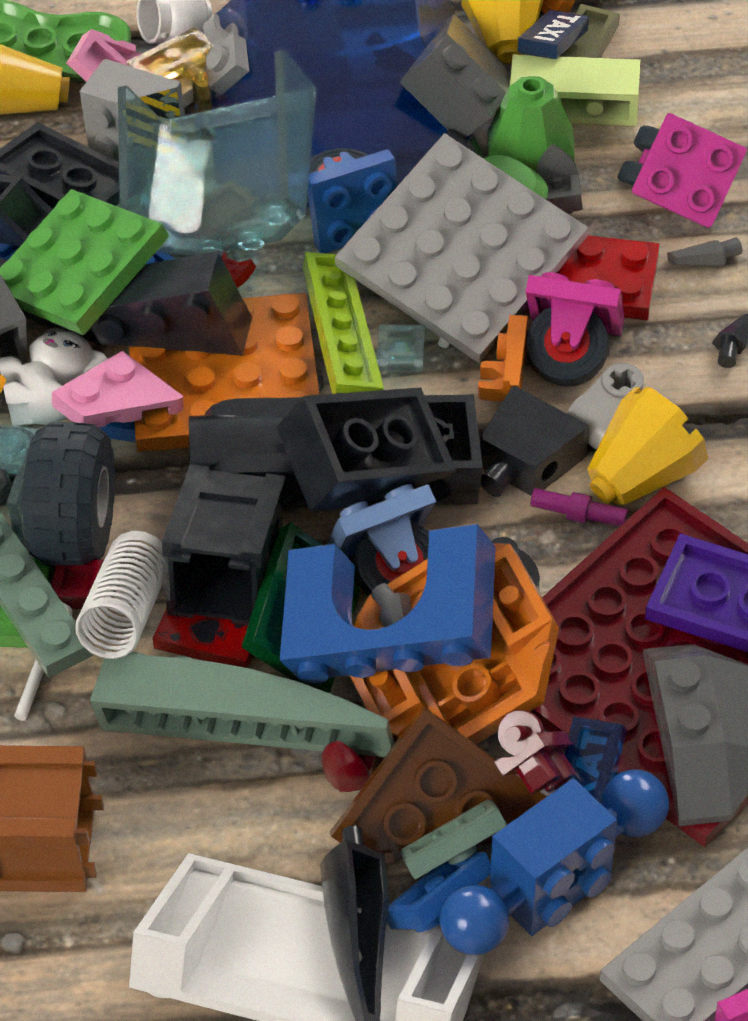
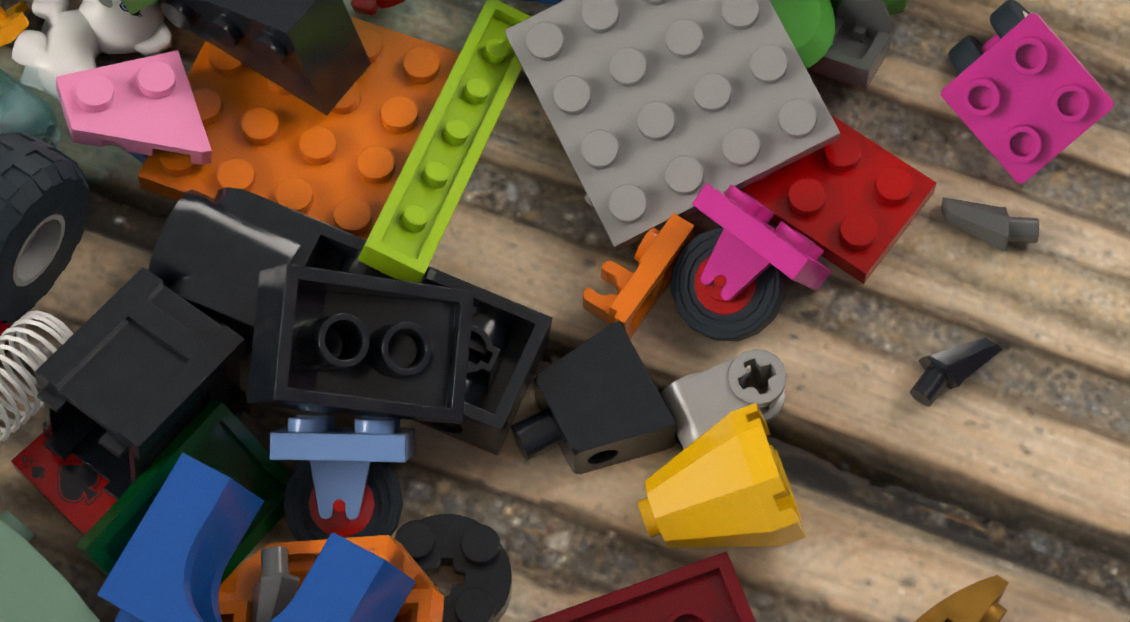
camera: 25 degrees right, 15 degrees up
clear light blue plate [377,324,425,372] -> none
magenta bar [530,488,628,527] -> none

